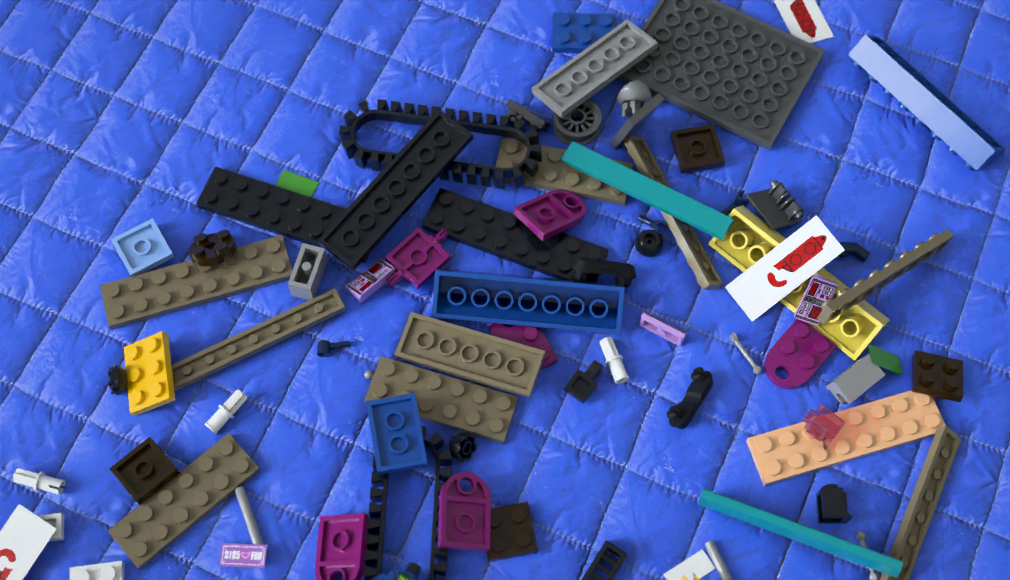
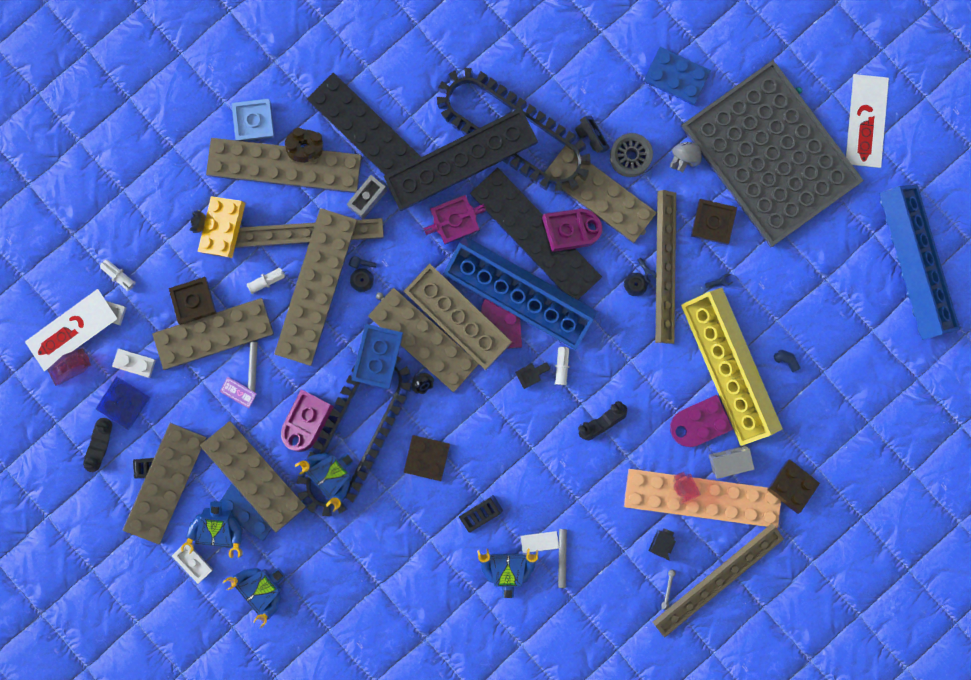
camera: 25 degrees right, 20 degrees up
bright green sticker [275,170,319,197] -> none
slope [346,258,396,304] -> none
magenta plate [438,472,491,552] -> none
light grey plate [532,19,658,118] -> none
teal tile [561,141,734,241] -> none
black piece [572,257,636,288] -> none
dark grey tile [610,93,665,149] -> none
lavender slope [639,311,688,346] -> none
teal tile [700,489,904,578] -> none
white sticker [725,215,845,322] -> none
light grey hinge [729,333,762,375] -> none
dark grey hinge [746,180,804,230] -> none
slope [793,273,839,326] -> none
dark tan plate [817,229,954,325] -> none
bright green sticker [868,344,903,375] -> none
none -> dark tan plate [274,208,357,366]
none -> black plate [350,268,374,292]

